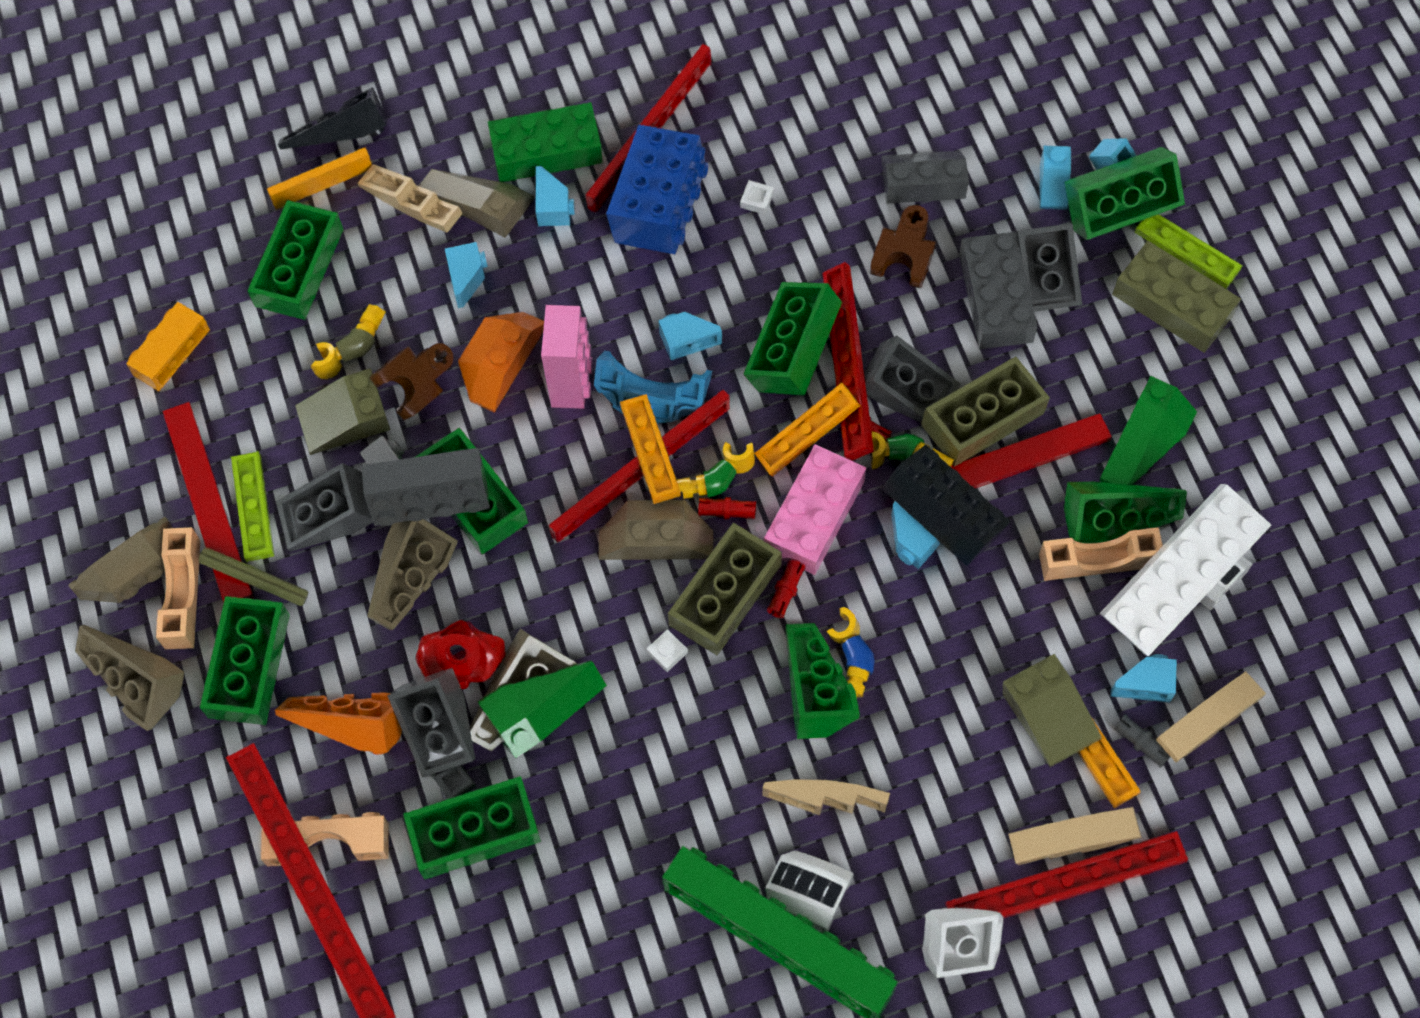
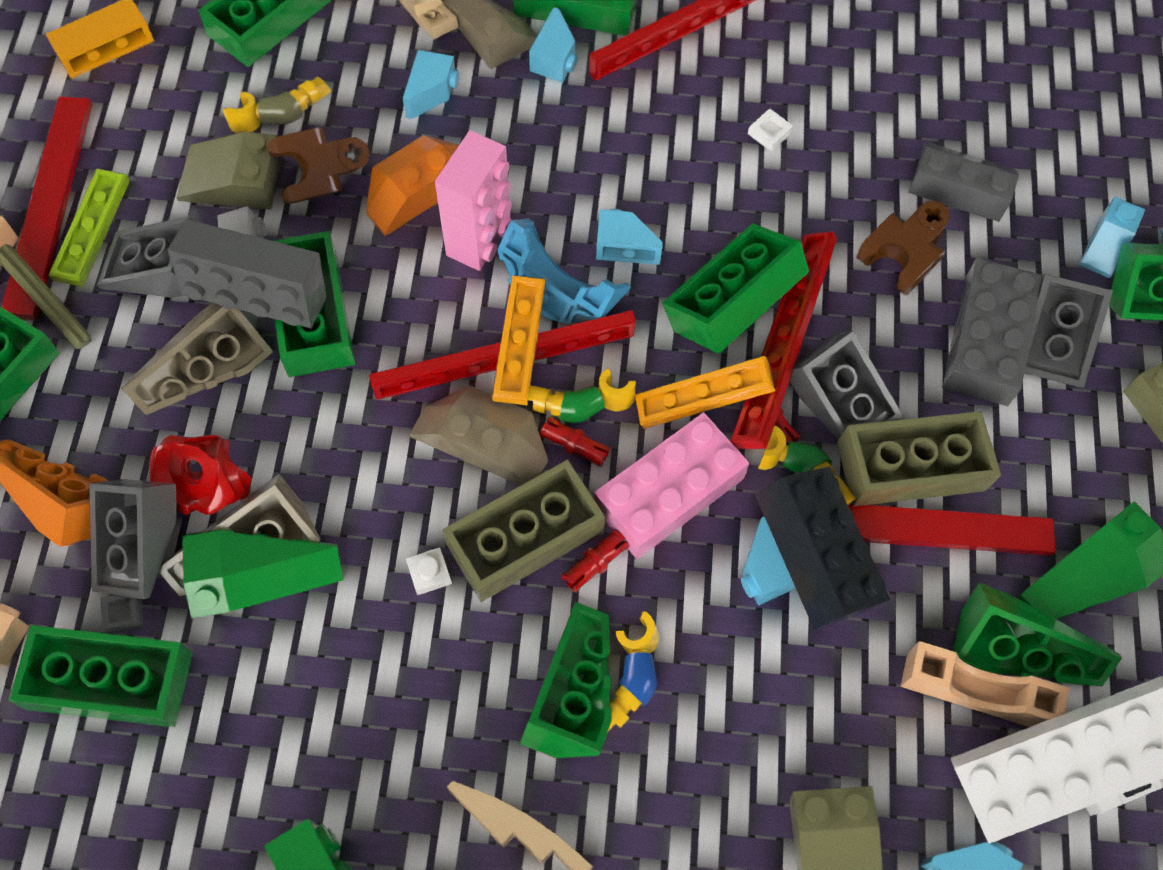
camera: 20 degrees right, 0 degrees up
blue brick [606,125,708,255] -> none

